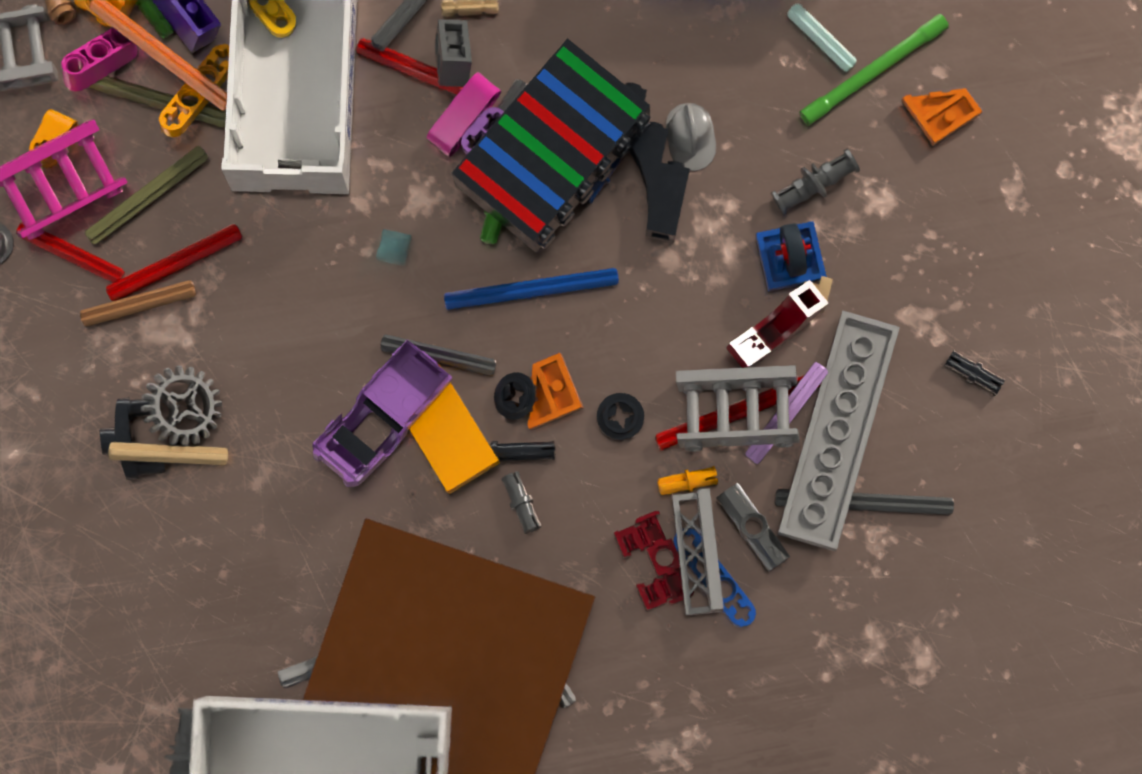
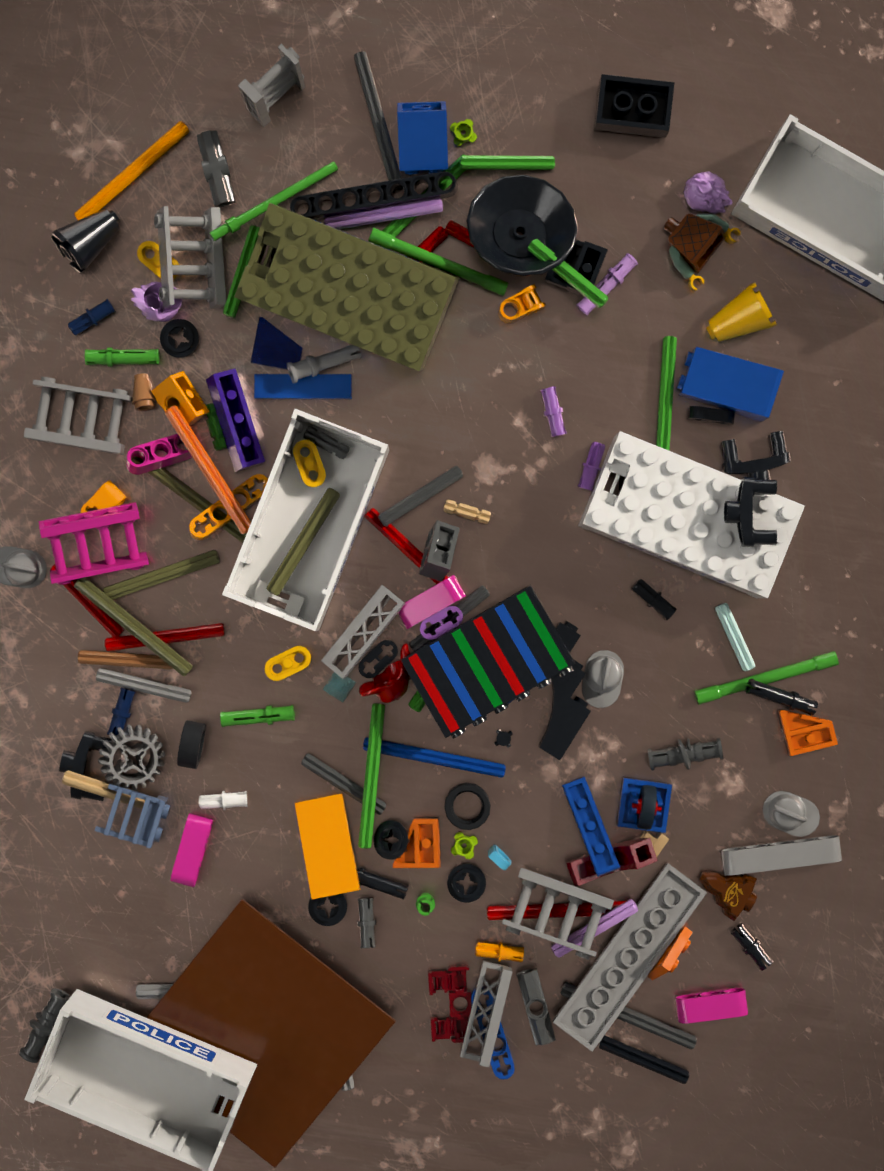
camera: 20 degrees right, 10 degrees up
medium lavender piece [313,339,453,487] -> none
none -> olive axle [74,577,193,676]
none -> sand blue plate [95,784,170,849]
none -> light grey axle [96,668,191,703]
none -> dark blue pin [107,687,135,736]
none -> dark pink beam [170,813,213,888]
none -> black tyre [177,720,206,769]
none -> white axle [199,791,248,810]
none -> bright green pin [220,705,295,727]
none -> yellow plate [265,646,311,681]
none -> olive axle [266,488,340,596]
none -> black gear [308,894,347,926]
none -> light grey fence [321,585,406,680]
none -> black beam [358,640,398,678]
none -> bright green axle [358,703,385,849]
none -> red hair [359,643,411,703]
none -> bright green pin [416,893,435,916]
none -> black tyre [444,783,491,830]
none -> lime plate [451,832,478,859]
none -> medium azure tile [488,845,511,870]
none -> black piece [494,729,513,748]
none -> blue tile [562,777,620,877]
none -> black axle [598,1035,690,1084]
none -> black axle [632,579,677,620]
none -> orange wing [647,927,693,981]
none -> dark pink beam [675,988,748,1024]
none -> reddish brown rock [699,872,757,921]
none -> light grey beam [721,835,842,875]
none -> black pin [745,678,818,716]
none -> light grey piece [763,791,820,837]

